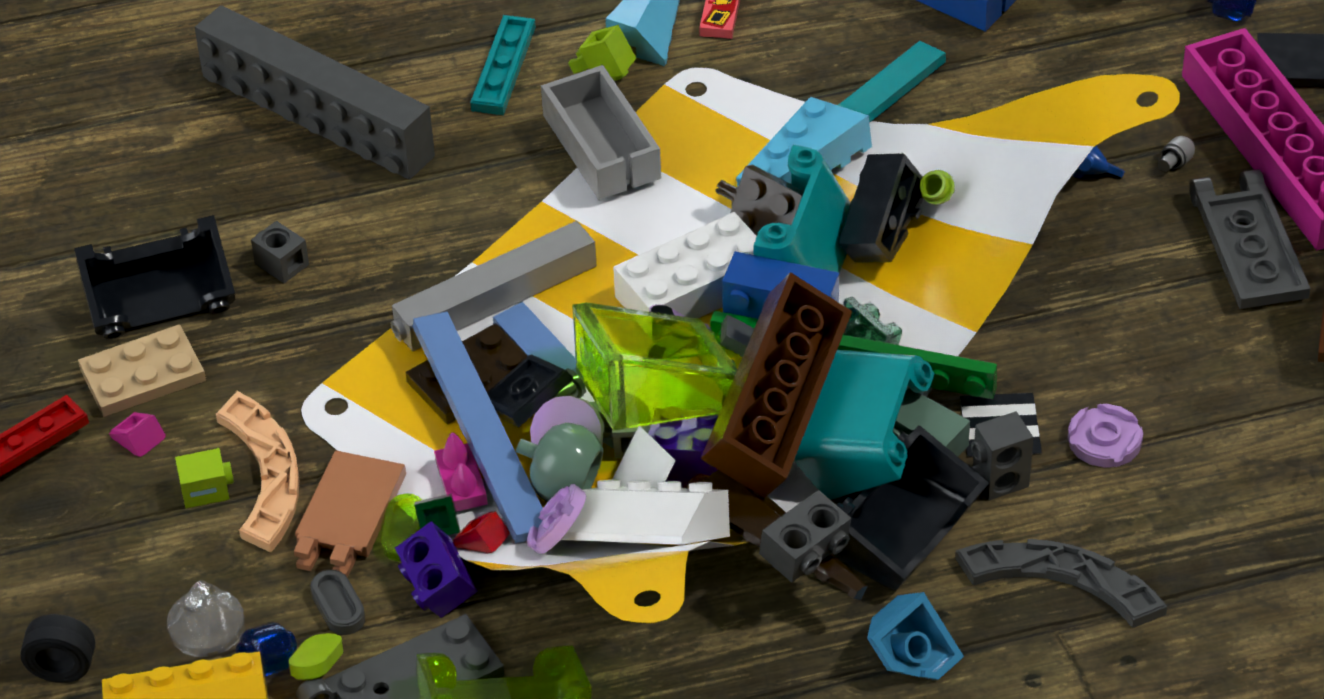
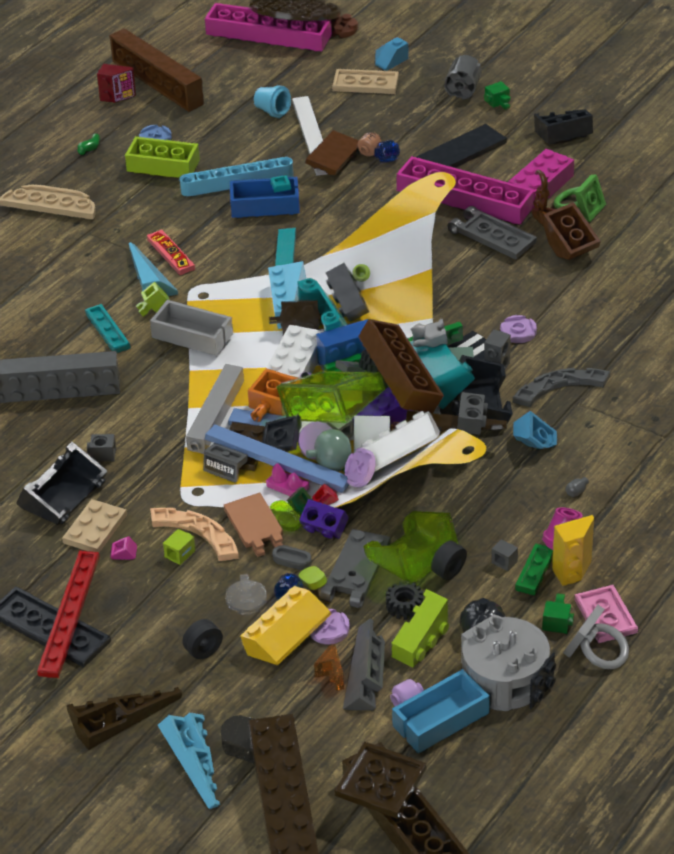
camera: 40 degrees left, 5 degrees down
none -> dark grey panel [203,443,248,483]
none -> orange brick [248,368,300,422]
none -> light grey animal [410,319,448,347]

